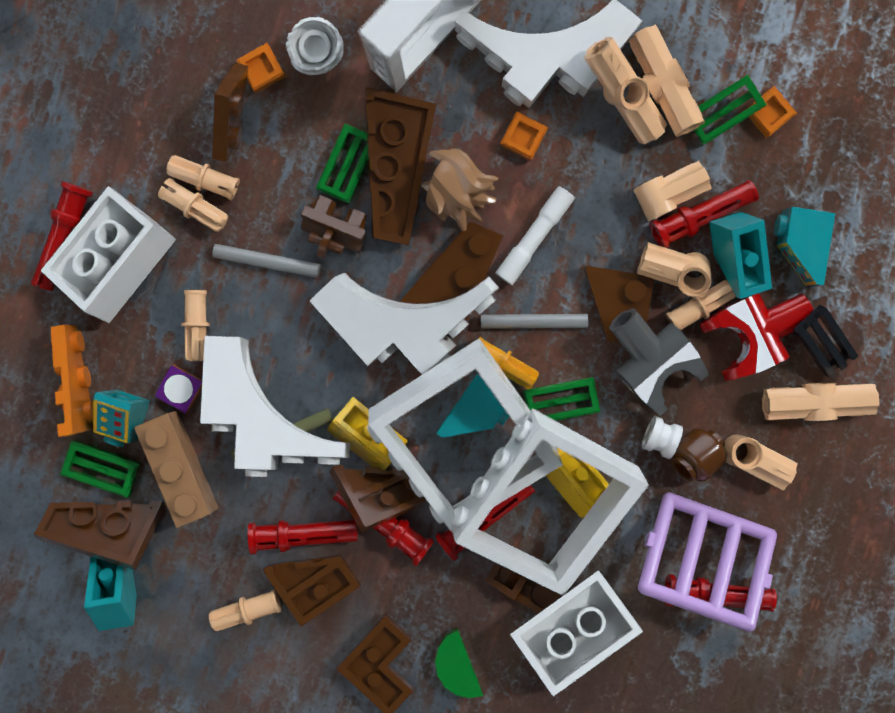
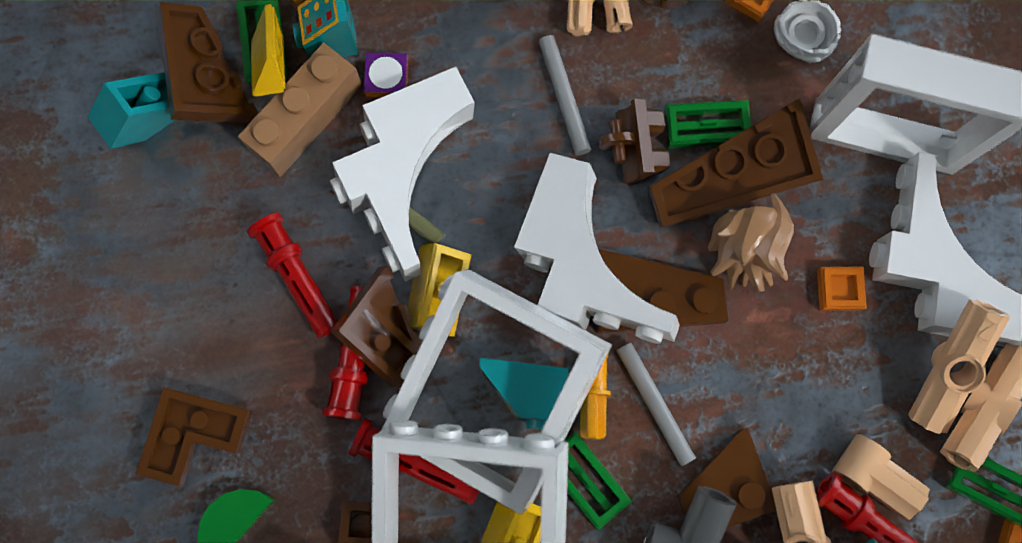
camera: 55 degrees right, 10 degrees down
light nougat axle [181,290,210,361] -> none
light nougat axle [209,589,282,631] -> none
reddish brown wing [262,555,361,627] -> none
white piece [495,186,575,285] -> none
none -> yellow slope [251,4,285,97]

